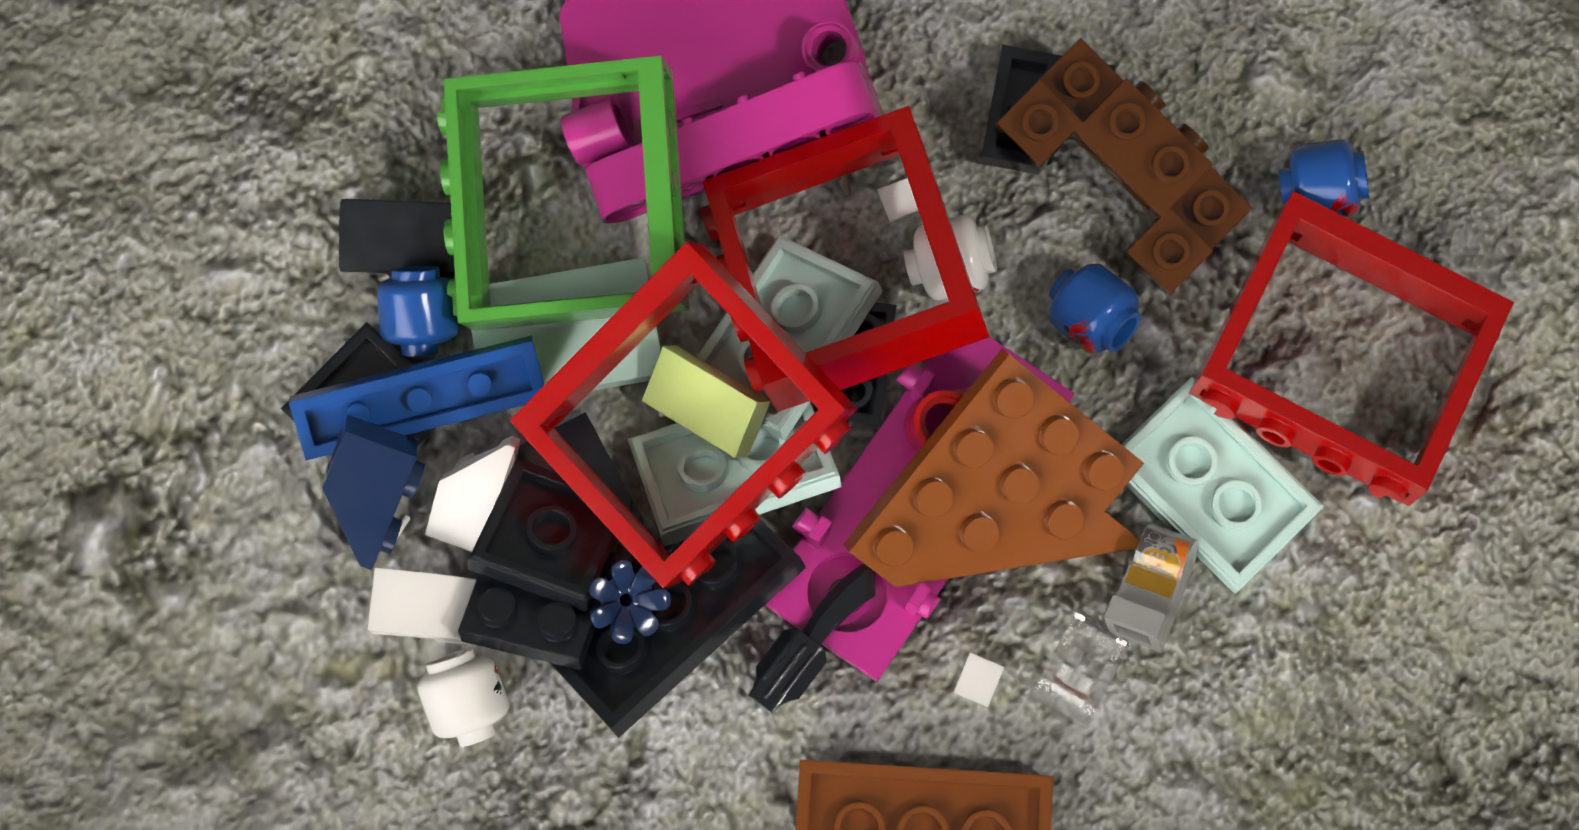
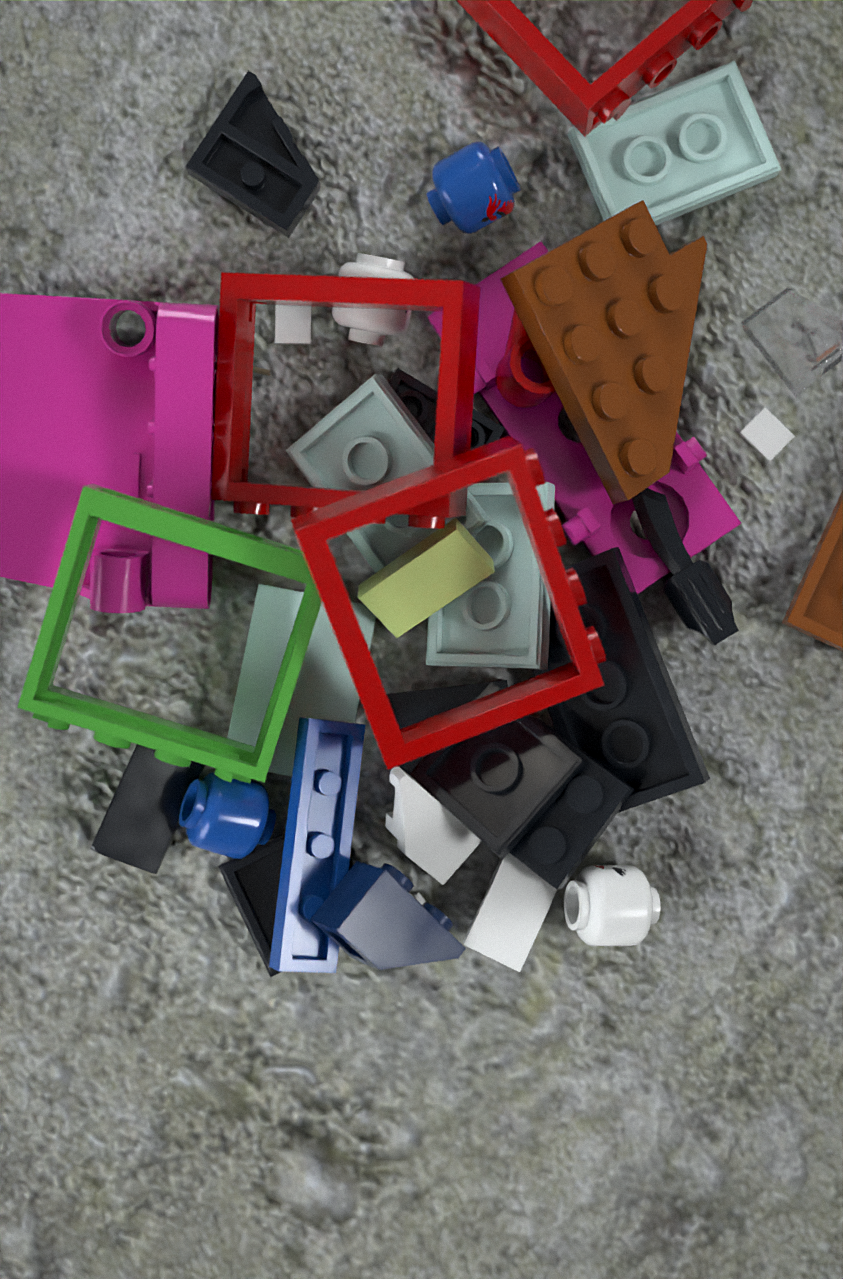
camera: 65 degrees left, 10 degrees up
dark blue plant [588,560,671,644] -> none
reddish brown bracket [994,38,1252,295] -> none
light grey leg [1104,523,1198,653] -> none

